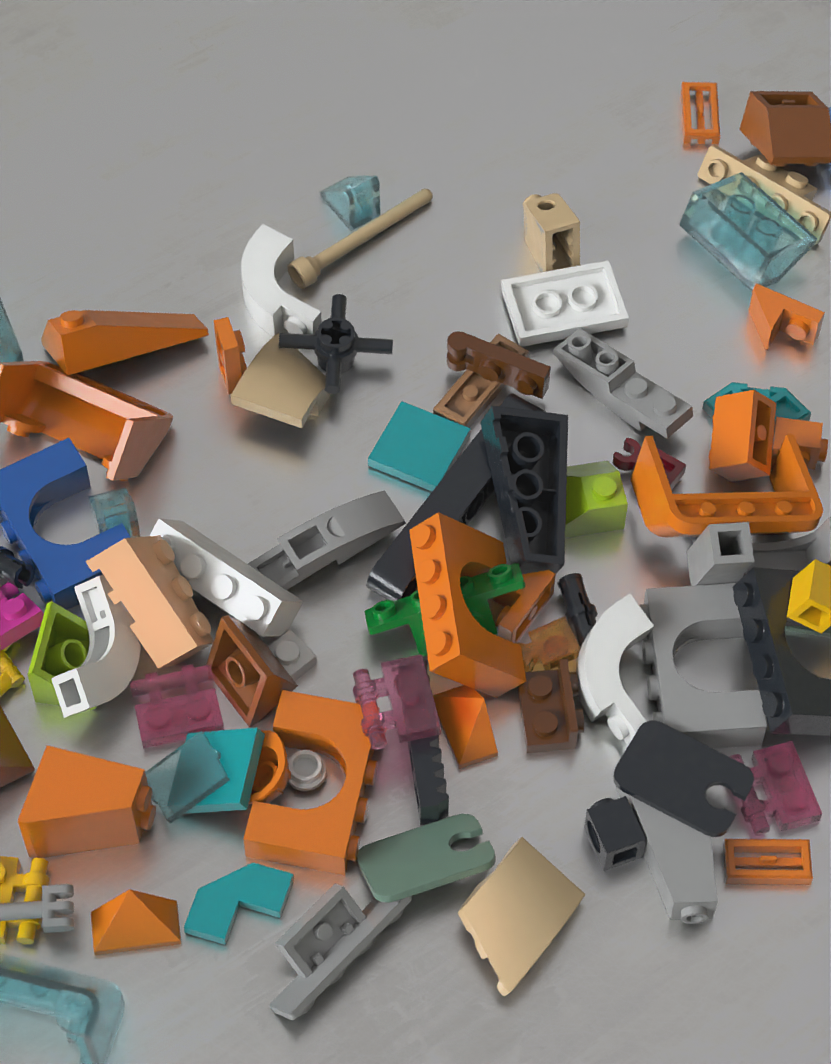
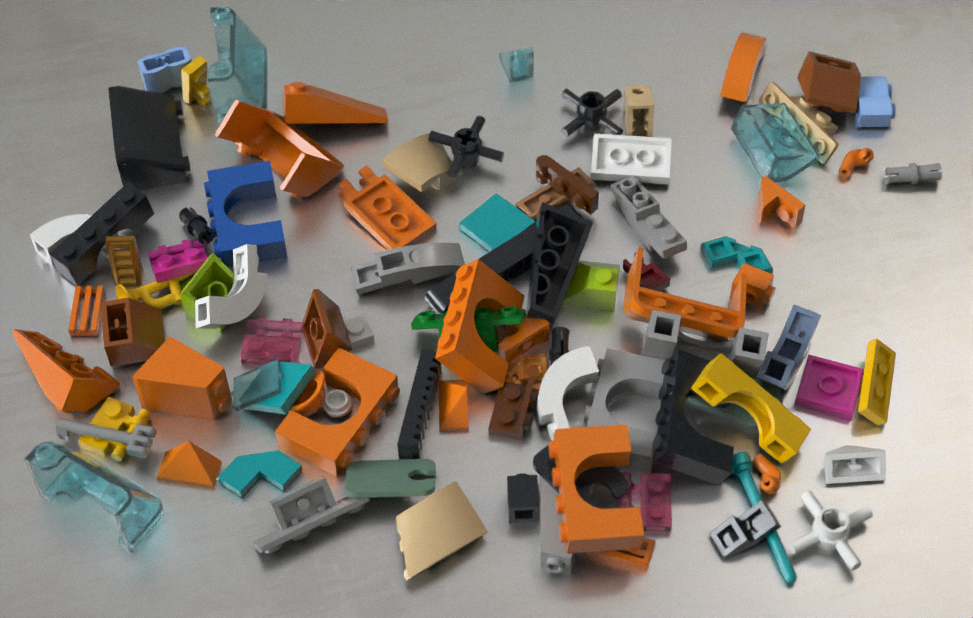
camera: 20 degrees right, 5 degrees down
light nougat wedge [86,535,213,669] -> none
clear light blue slope [88,487,141,538] -> none
white brick [150,519,303,636] -> none
orange plate [214,317,247,394] -> none
white arch [241,224,322,336] -> none
tan piece [287,189,433,289] -> none
clear pink plate [352,654,441,750] -> none
orange tile [681,82,720,144] -> none
orange brick [709,390,776,482] -> none
none -> orange tile [338,165,437,250]
none -> orange arch [549,424,644,554]
none -> black bar [561,89,623,137]
none -> orange arch [720,32,767,102]

